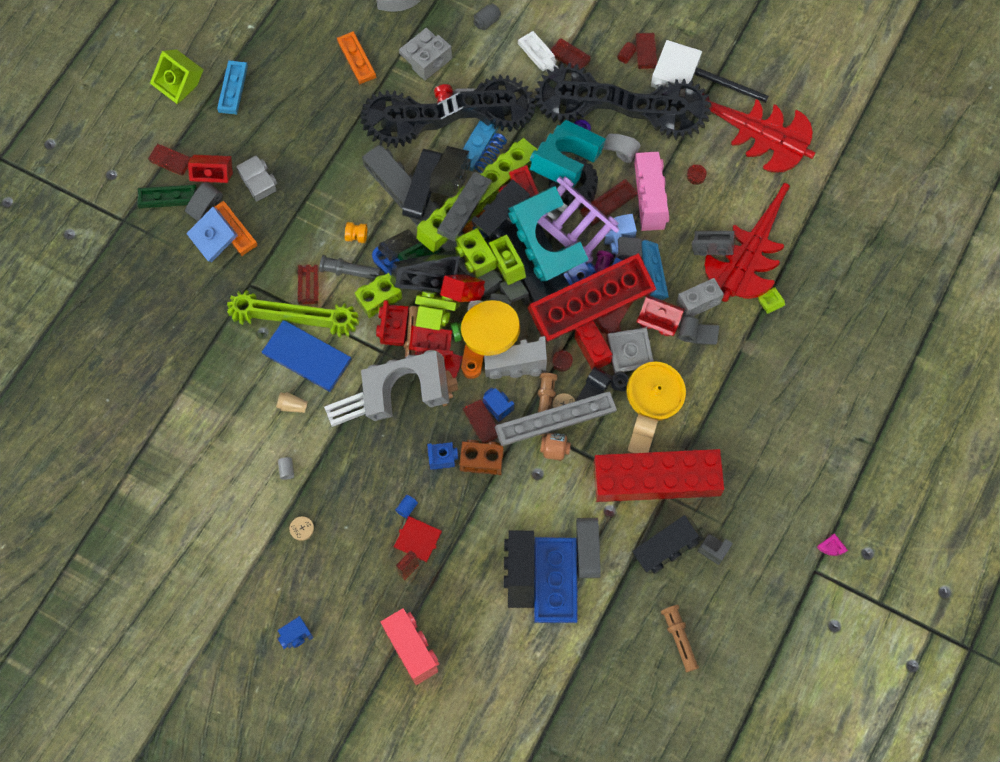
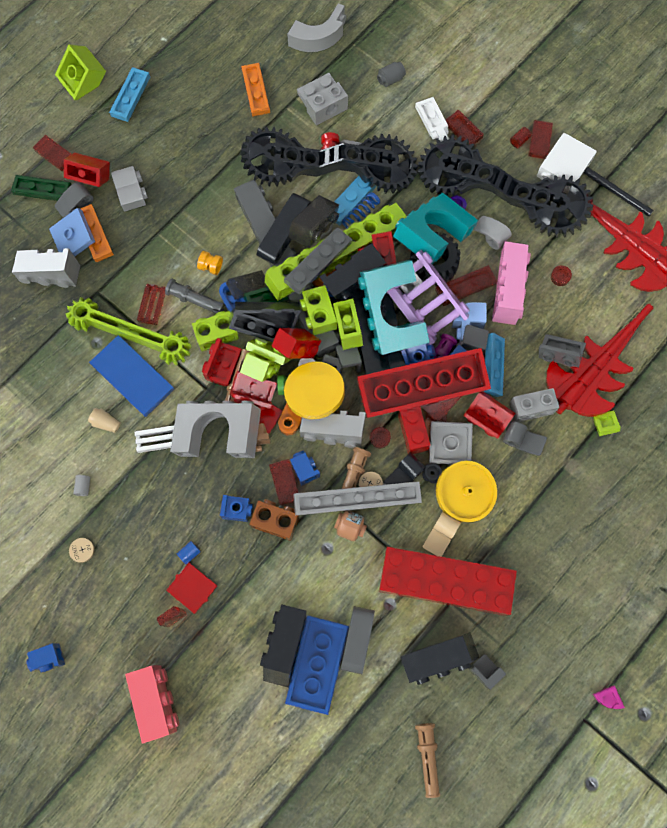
camera: 15 degrees right, 5 degrees up
none -> light grey wedge [12,248,80,288]

